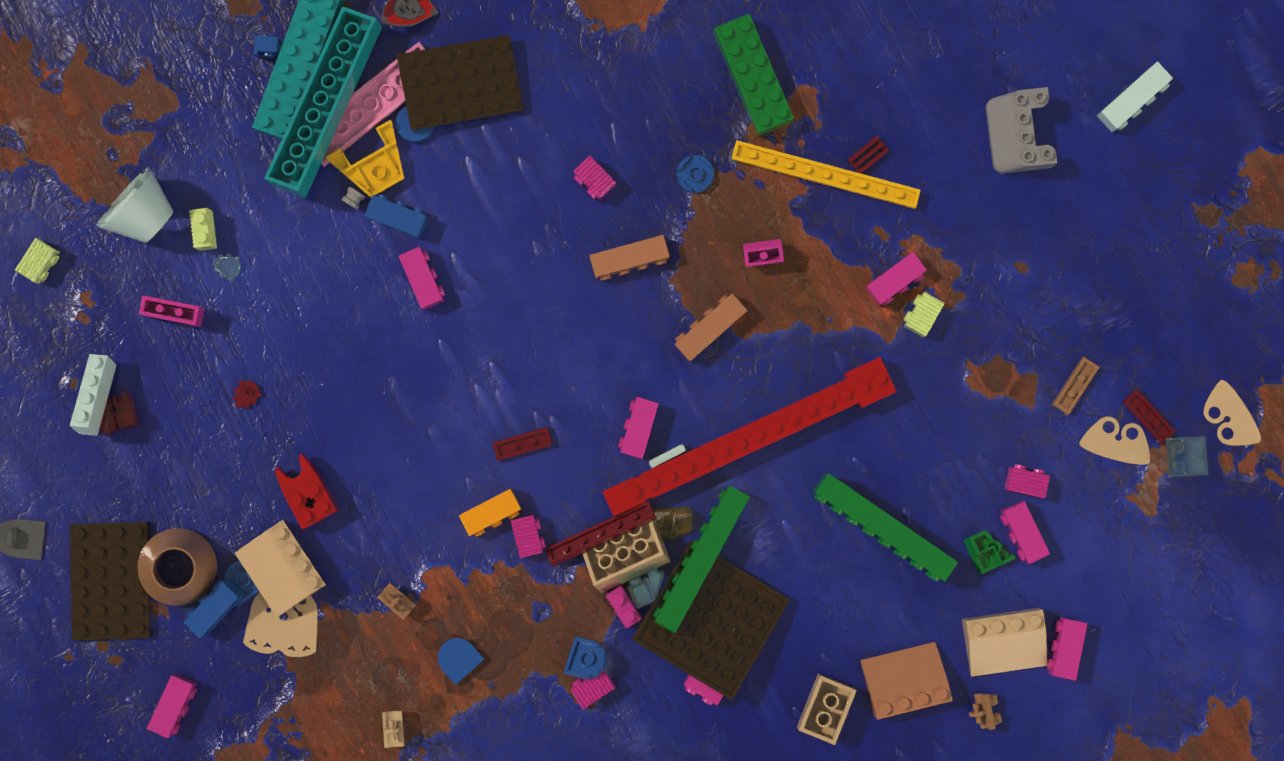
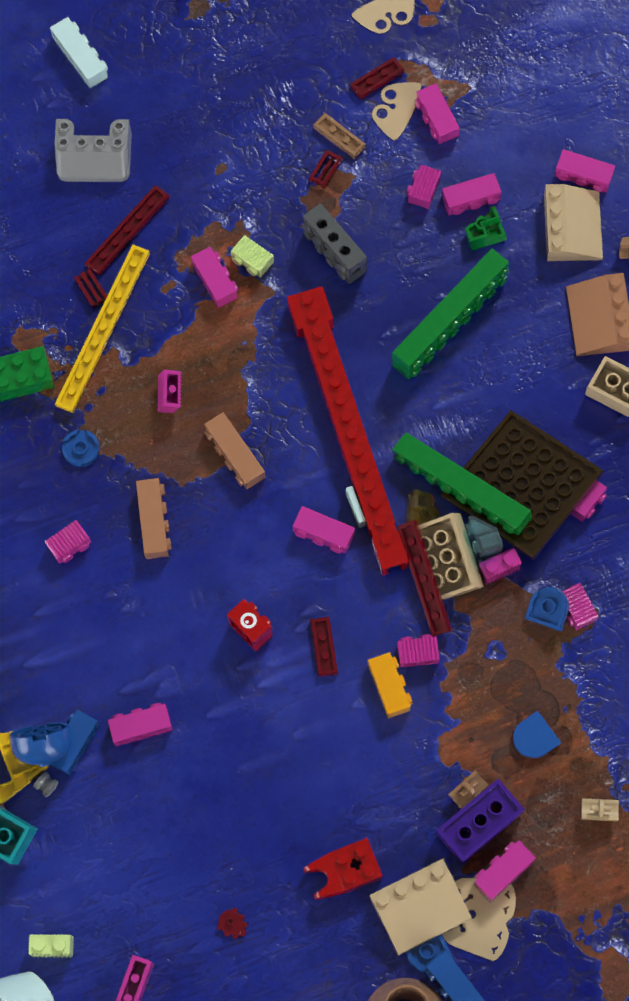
camera: 75 degrees left, 15 degrees down
clear light blue piece [213,253,241,281] -> none
clear light blue slope [1166,436,1208,477] -> none
none -> blue cylinder [10,722,71,767]
none -> dark red tile [84,185,170,276]
none -> red brick [227,599,273,652]
none -> dark grey brick [303,203,367,284]
none -> dark red tile [309,150,342,189]
none -> dark pink brick [415,83,460,144]
none -> dark purple brick [436,779,525,865]
none -> dark pink brick [474,841,536,903]

